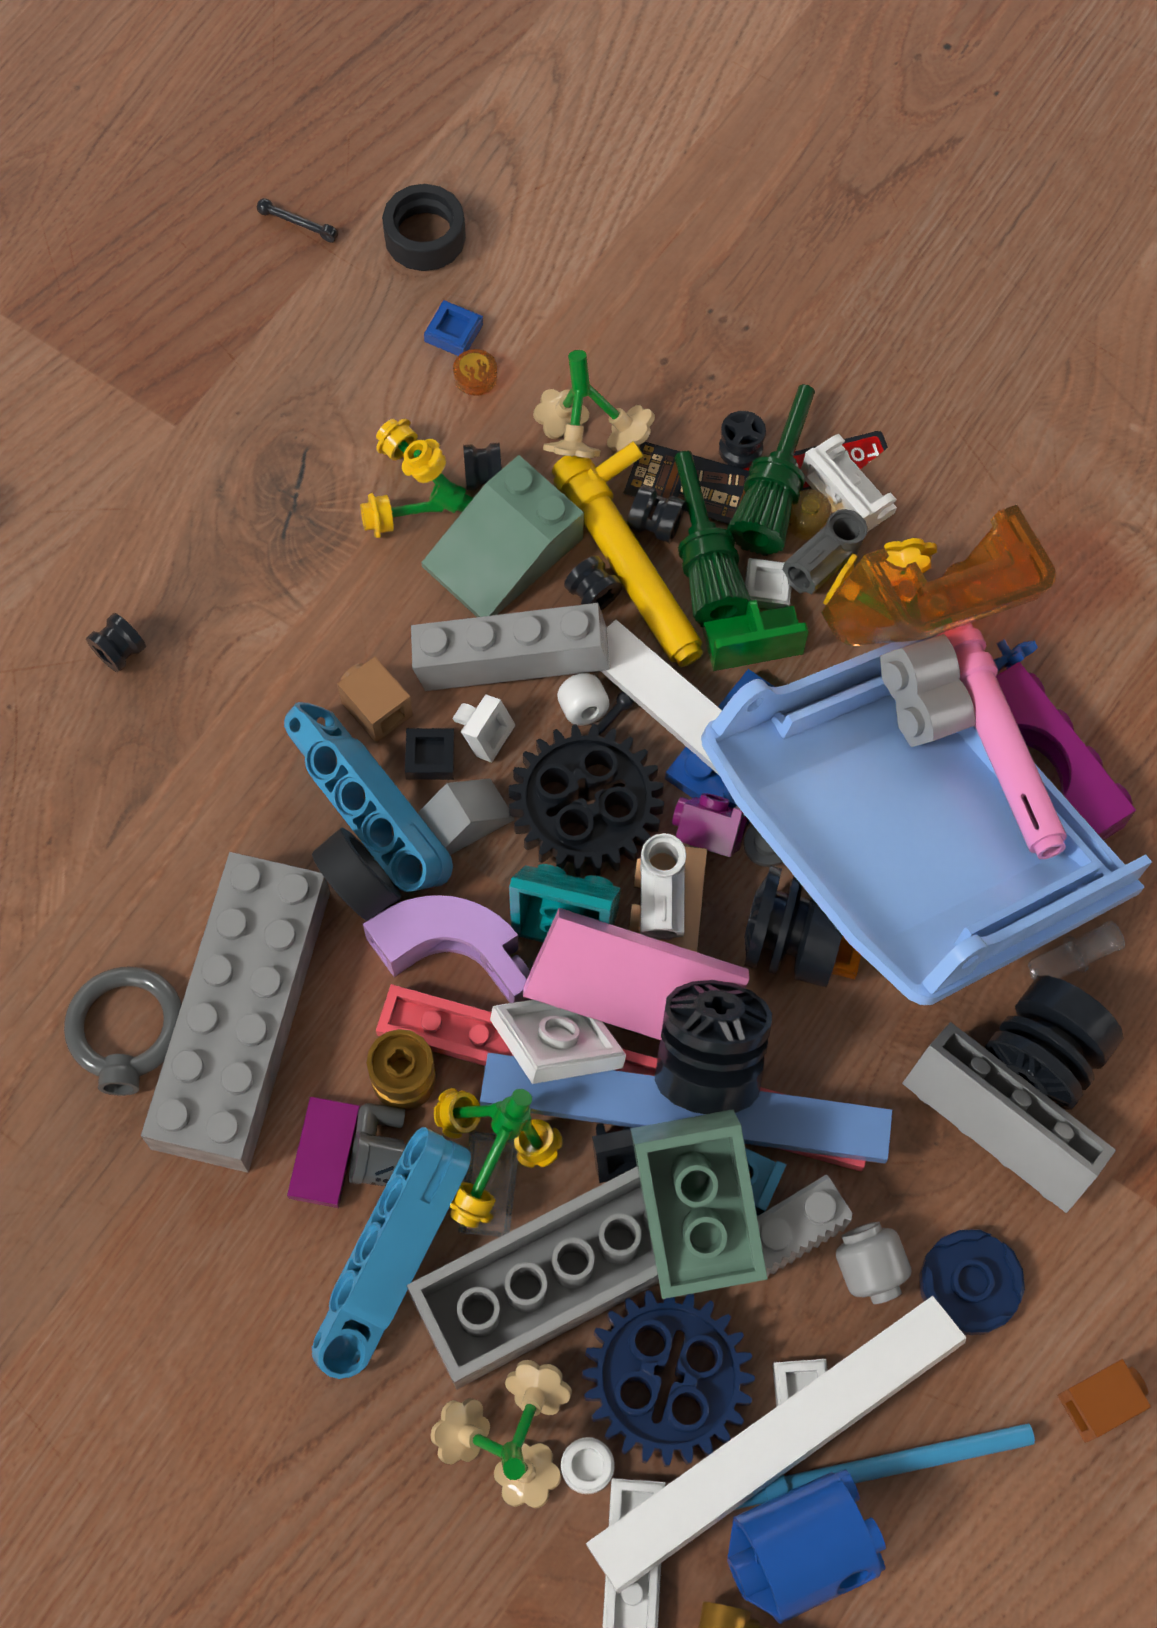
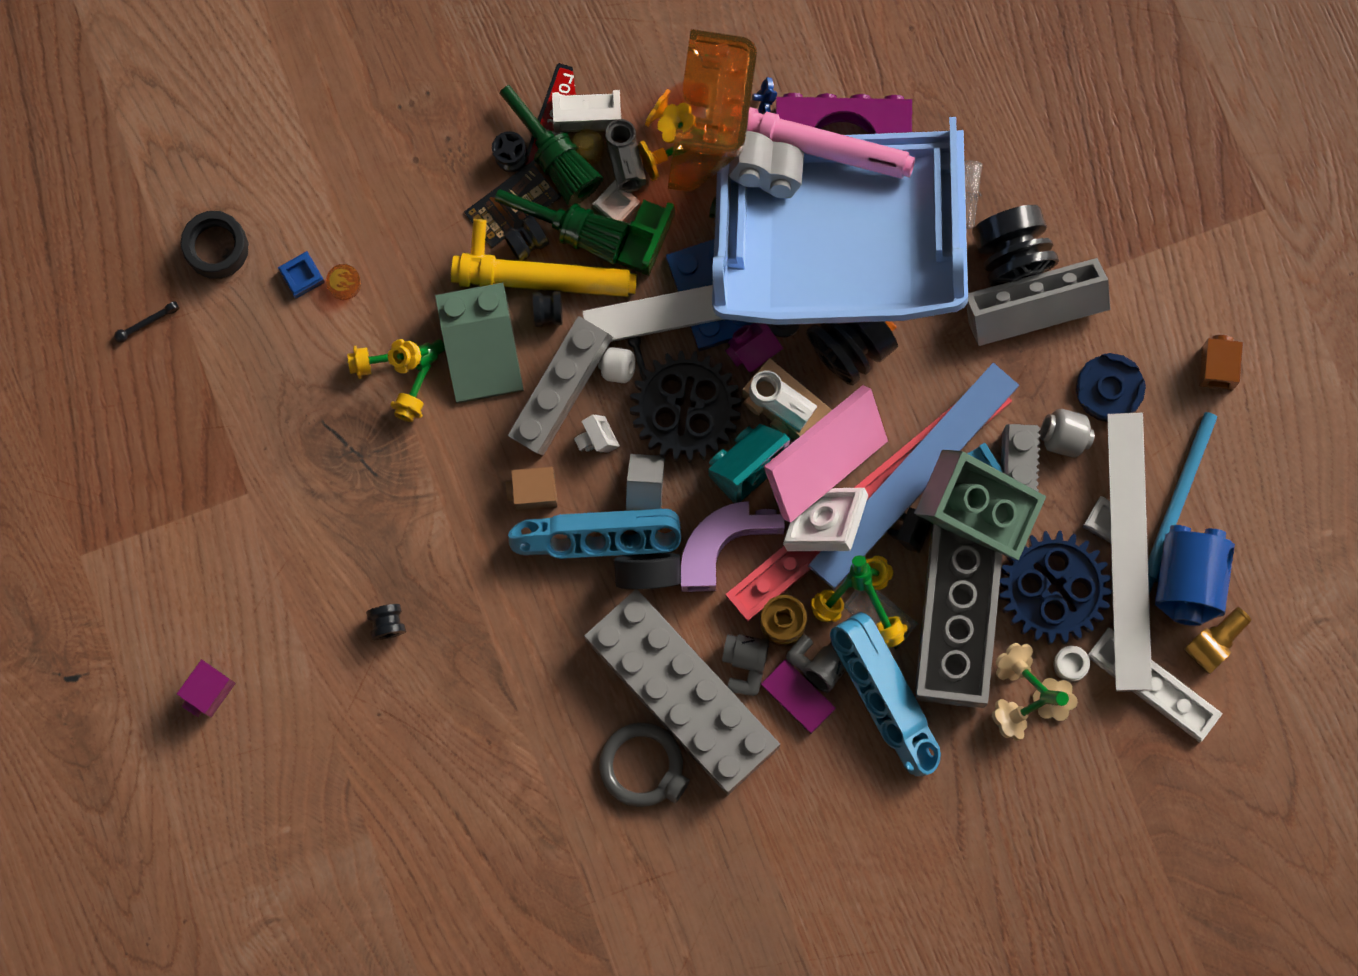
camera: 50 degrees left, 10 degrees up
black plate [405,728,455,780] -> none
black wheel [463,442,502,490] -> none
tan plant [533,350,655,458] -> none
black wheel [654,980,772,1114] -> none
none -> dark grey piece [722,634,770,696]

